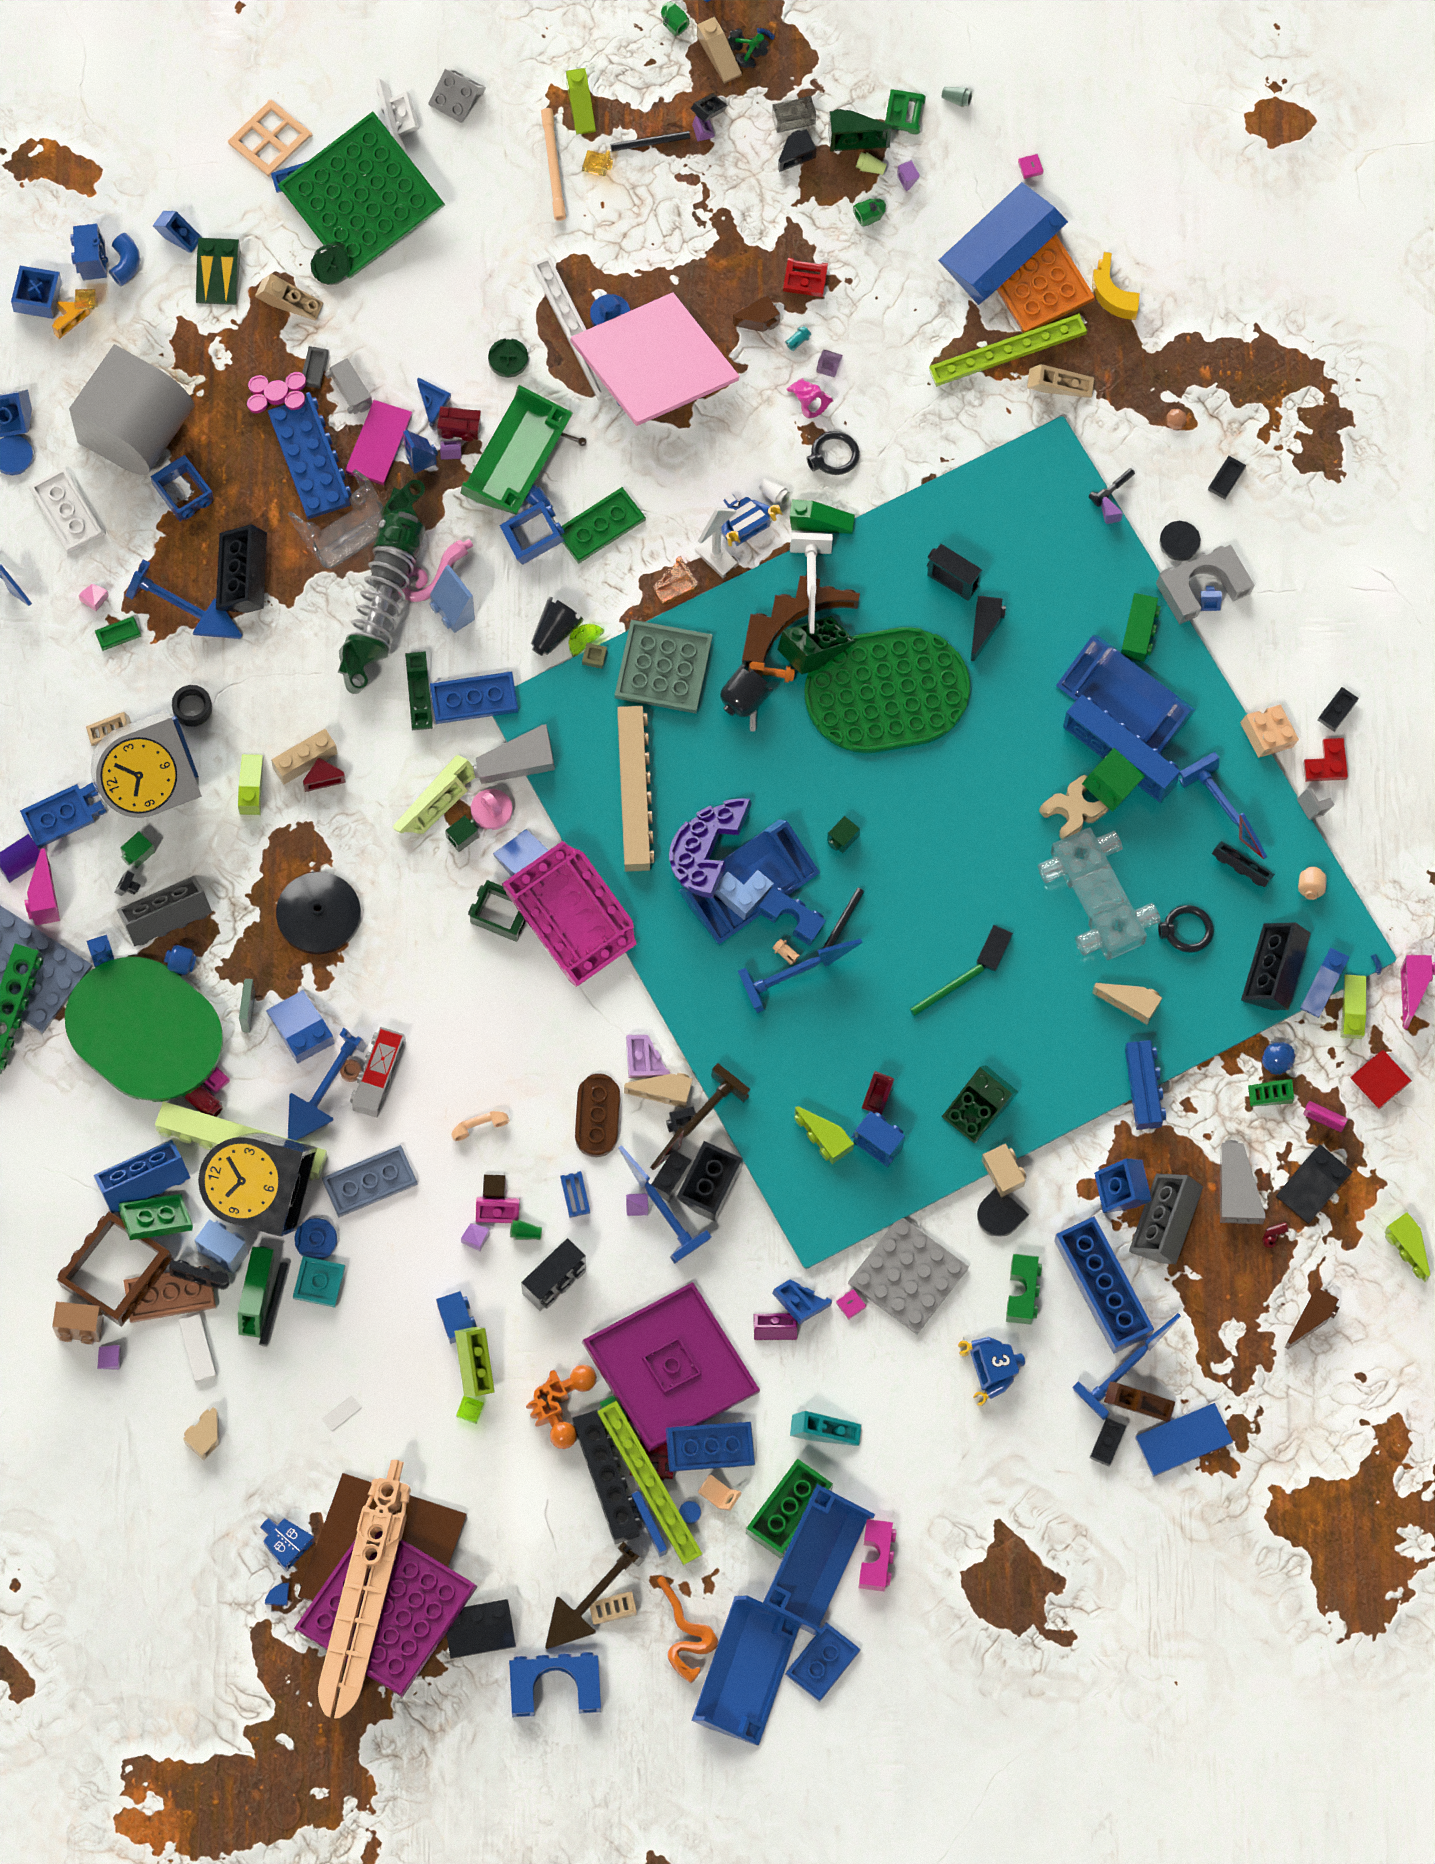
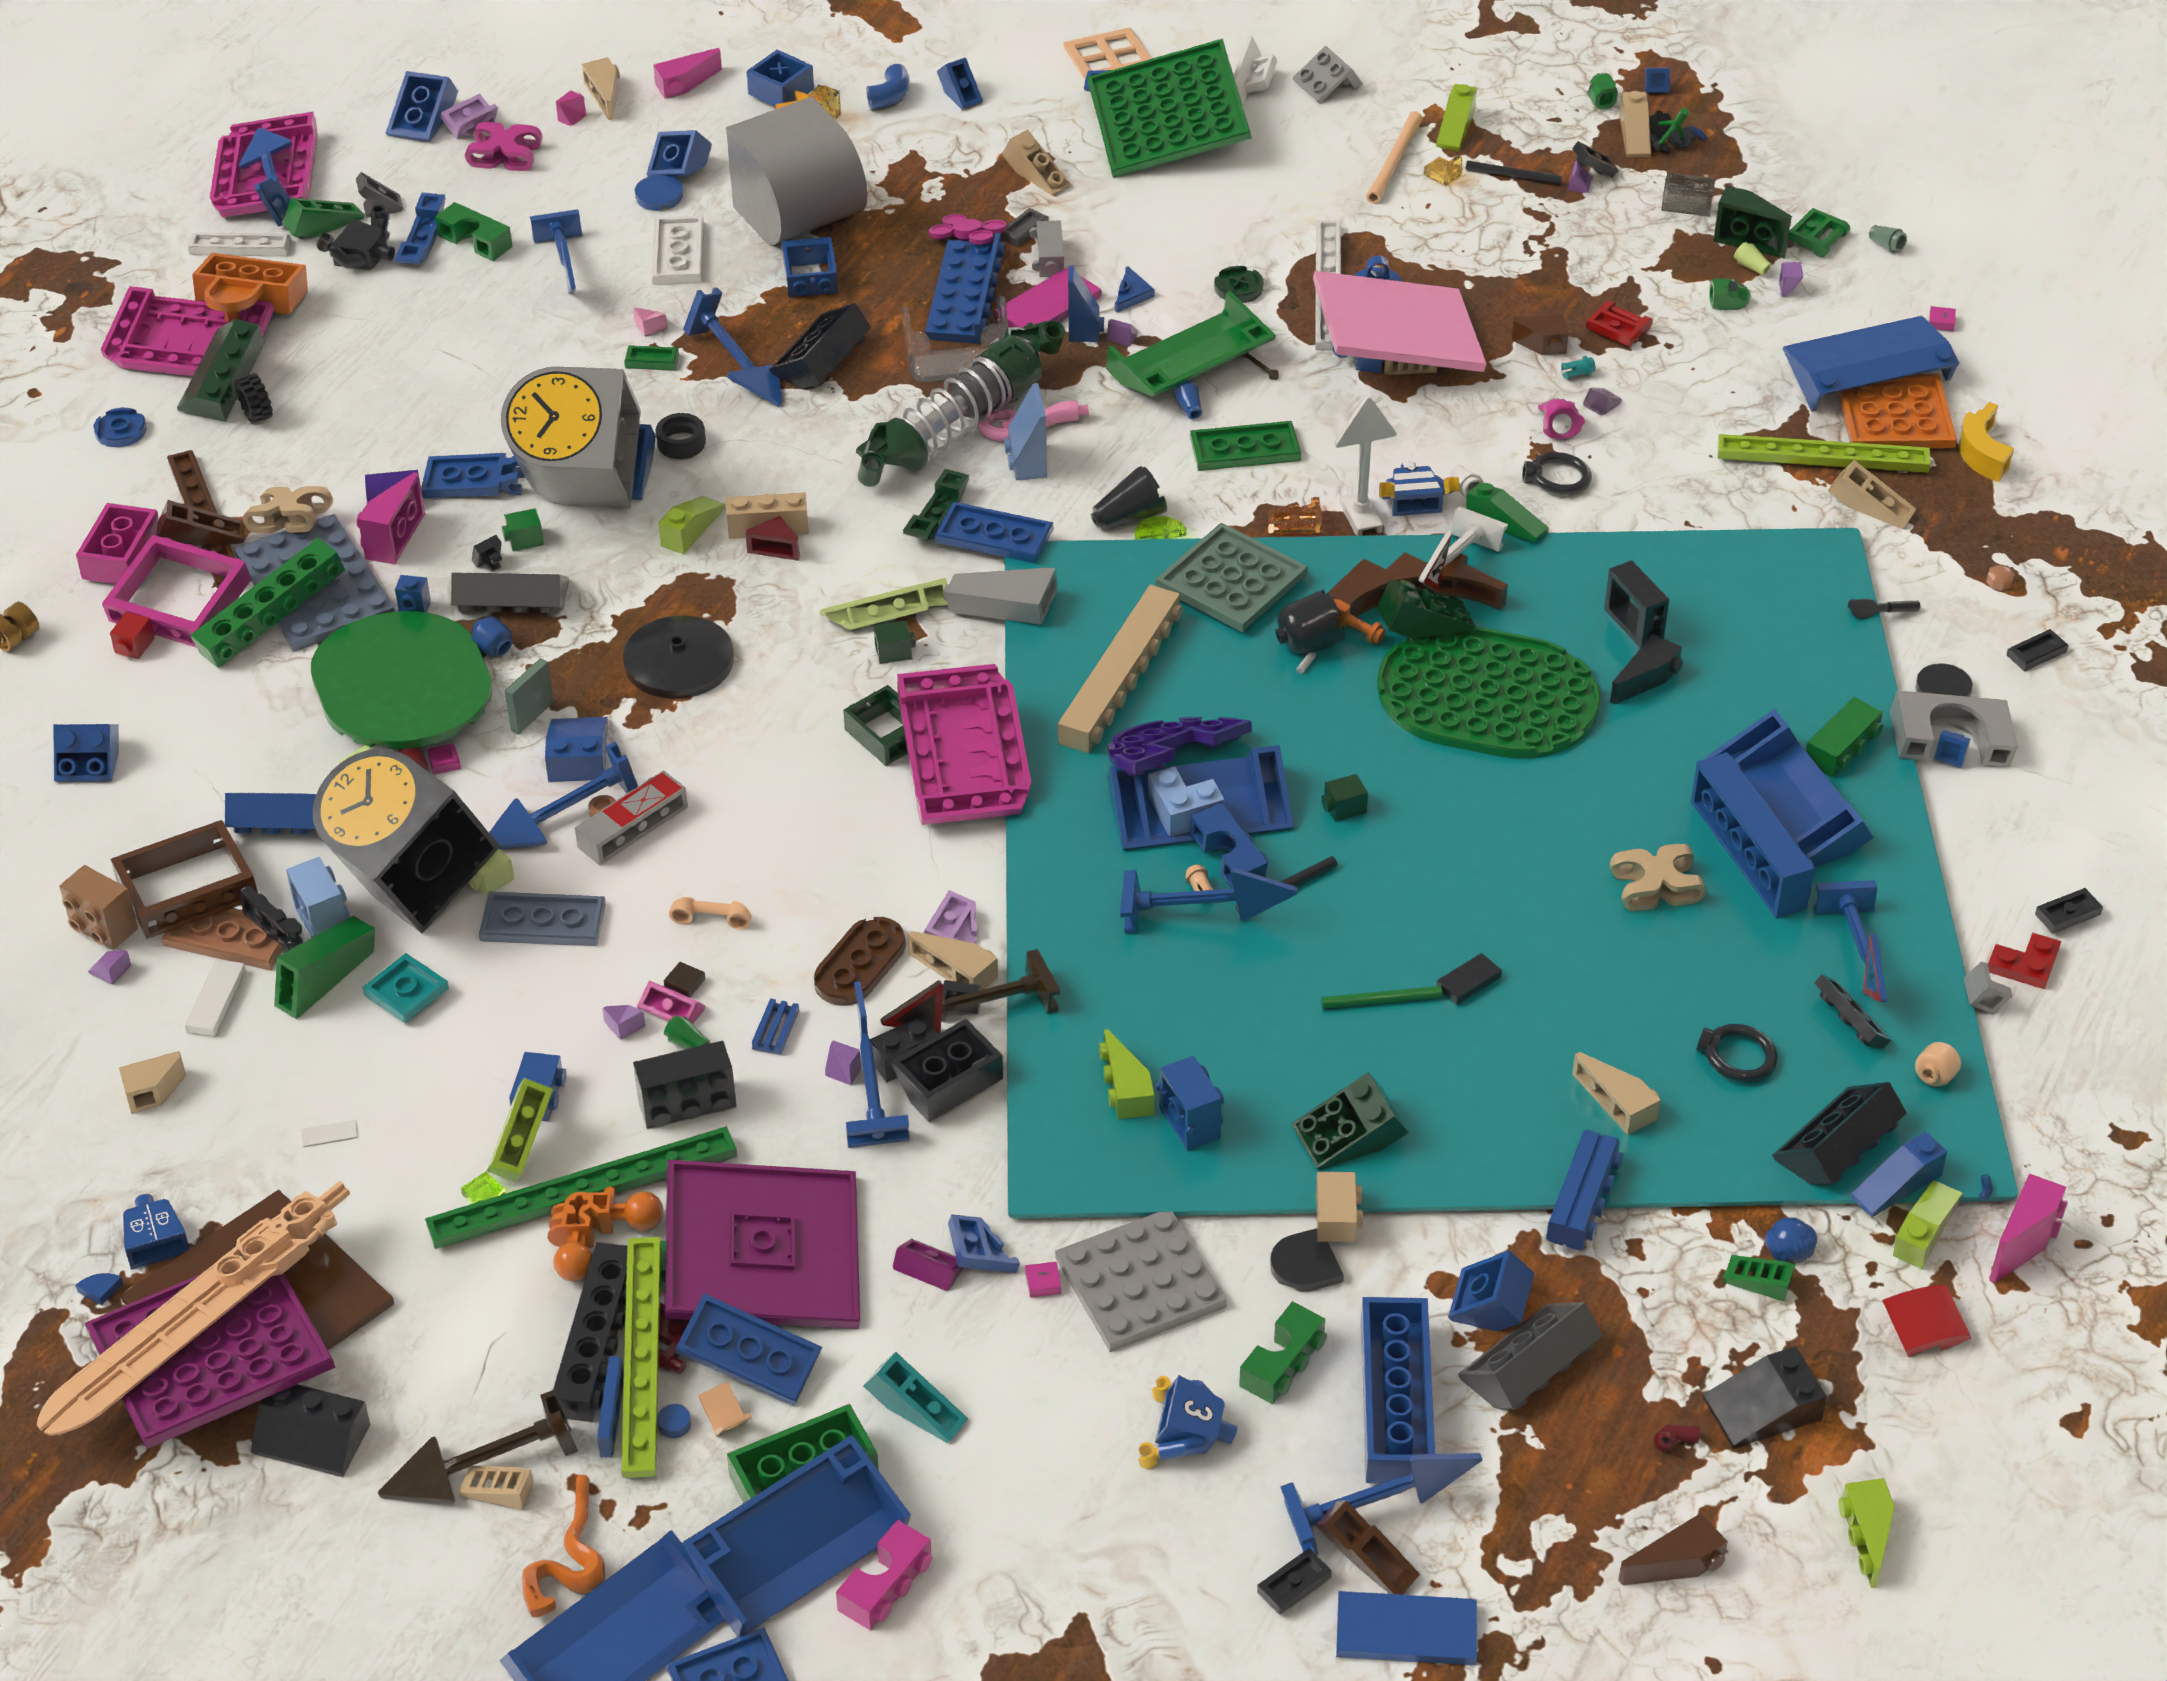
camera: 30 degrees right, 25 degrees down
blue brick [70,223,108,281] -> none
green tile [118,1194,193,1240] -> none
dark green slope [196,238,241,305] -> none
black bar [259,1262,289,1347] -> none
blue tile [294,1218,338,1260] -> none
dark green tile [310,244,351,285] -> none
dark red brick [437,406,482,442] -> none
bright pink tile [471,789,512,830] -> none
blue window [499,501,565,565] -> none
blue arch [509,1652,601,1718] -> none
olive tile [582,643,607,669] -> none
black slope [778,129,817,172] -> none
dark red slope [862,1071,895,1115] -> none
clear piece [1038,827,1160,961] -> none
green slope [1082,748,1145,812] -> none
medium lavender slope [1101,497,1123,524] -> none
light grey slope [1220,1140,1265,1224] -> none
light nougat piece [1240,705,1299,758] -> none
dark pink slope [1303,1101,1348,1132] -> none
none -> green plate [425,1126,737,1249]

